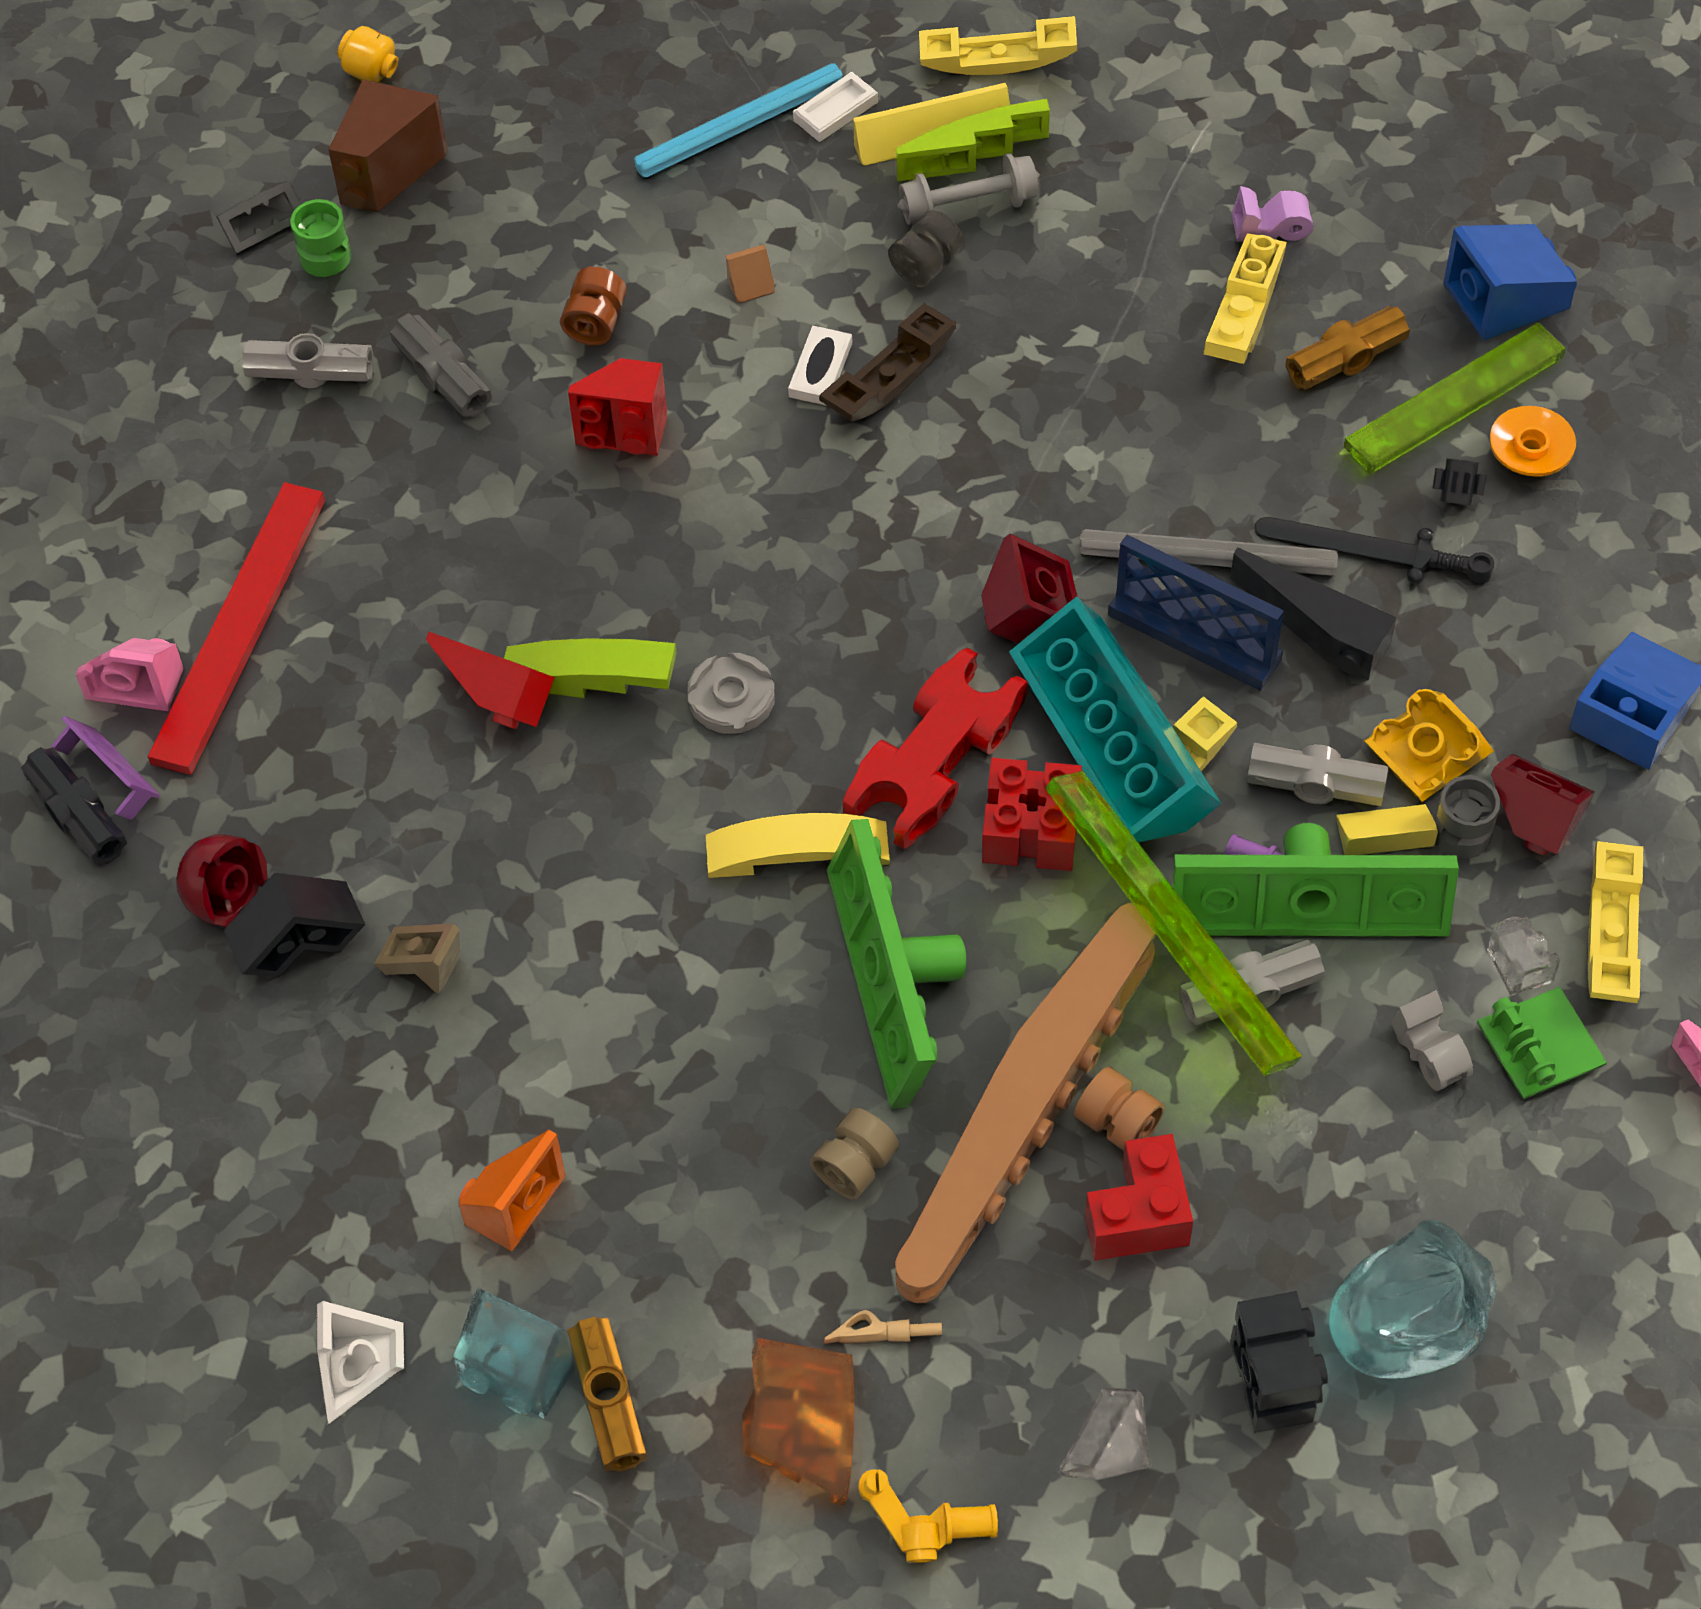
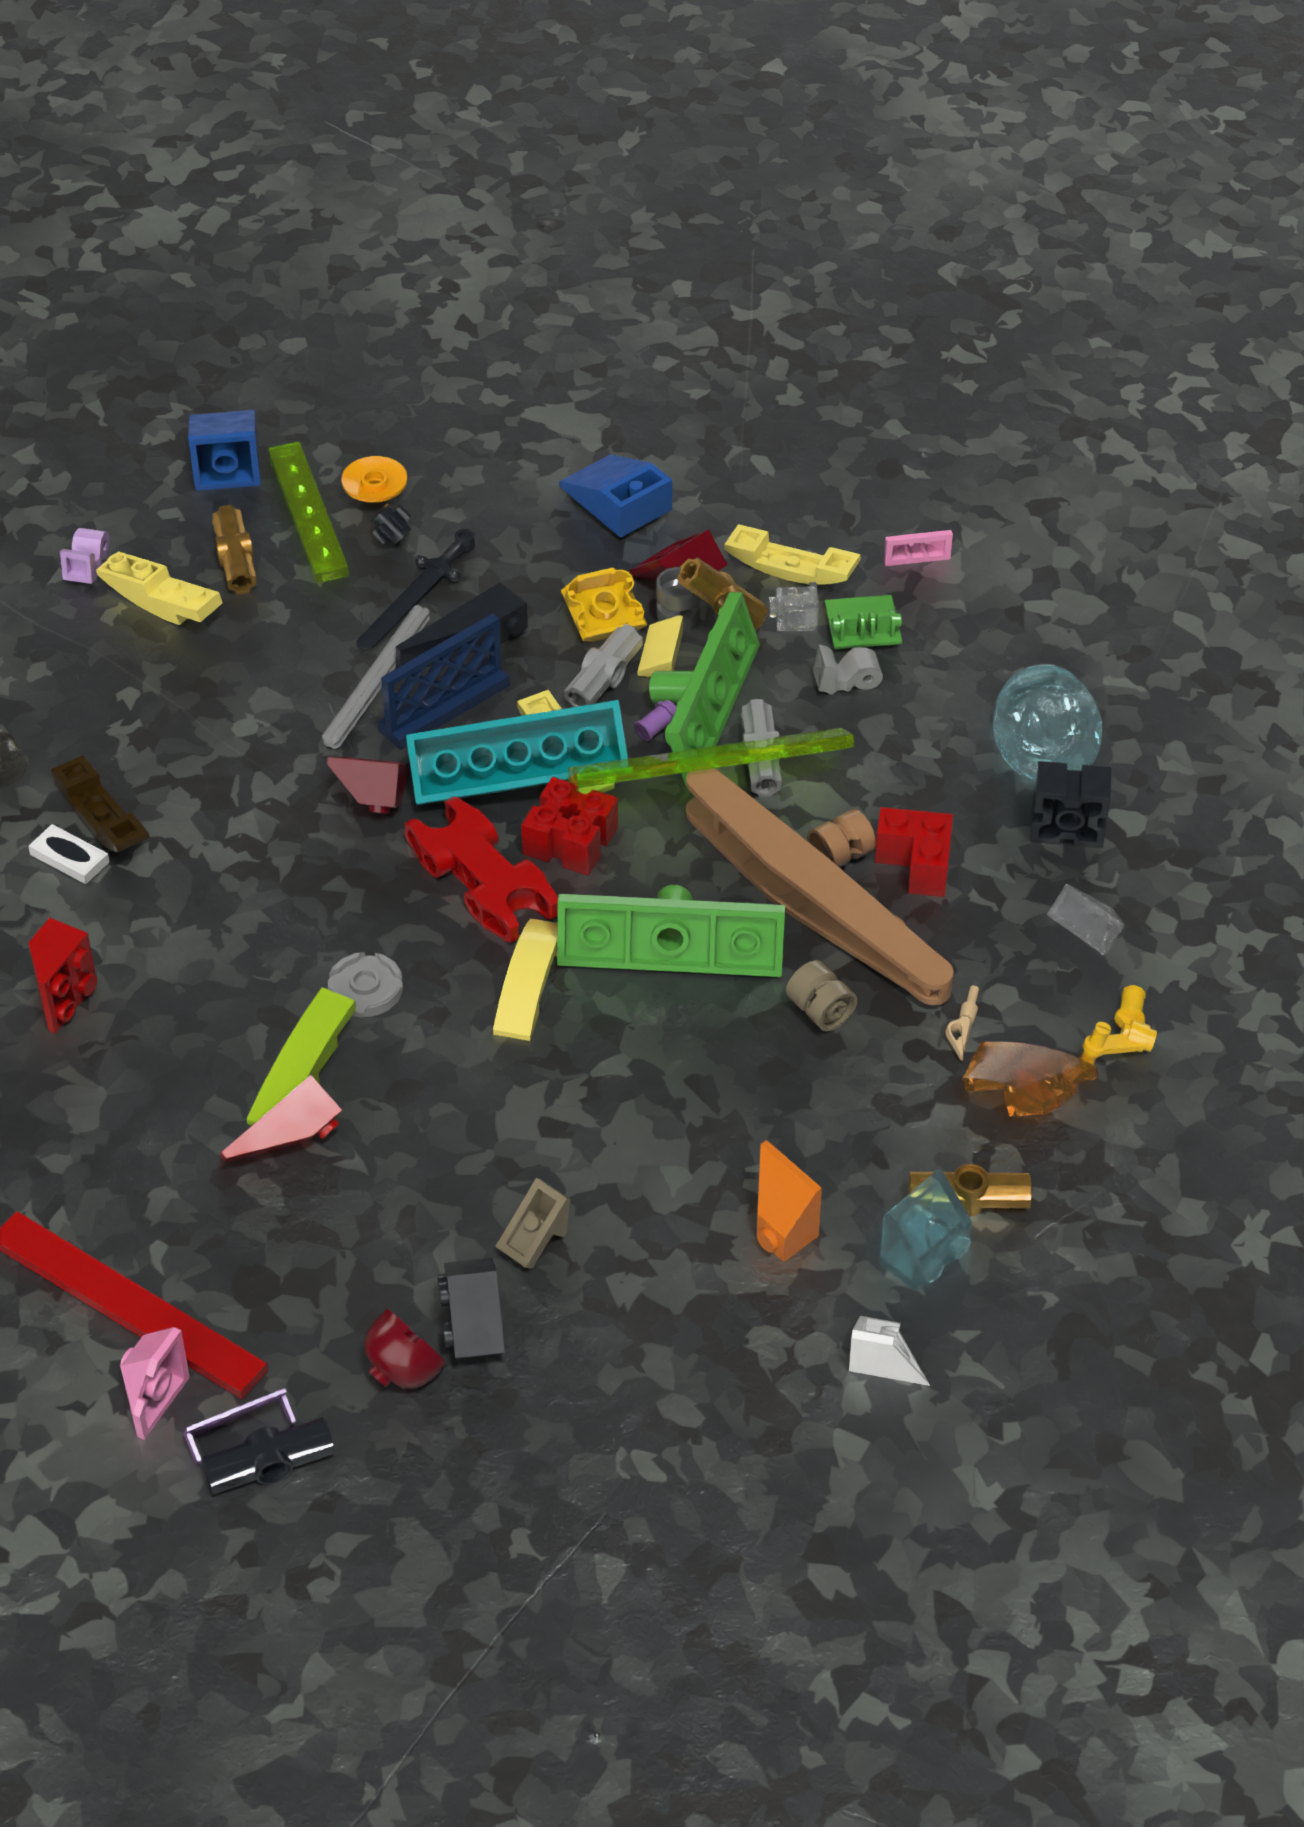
camera: 75 degrees left, 10 degrees down
none -> pearl gold piece [677,558,768,630]

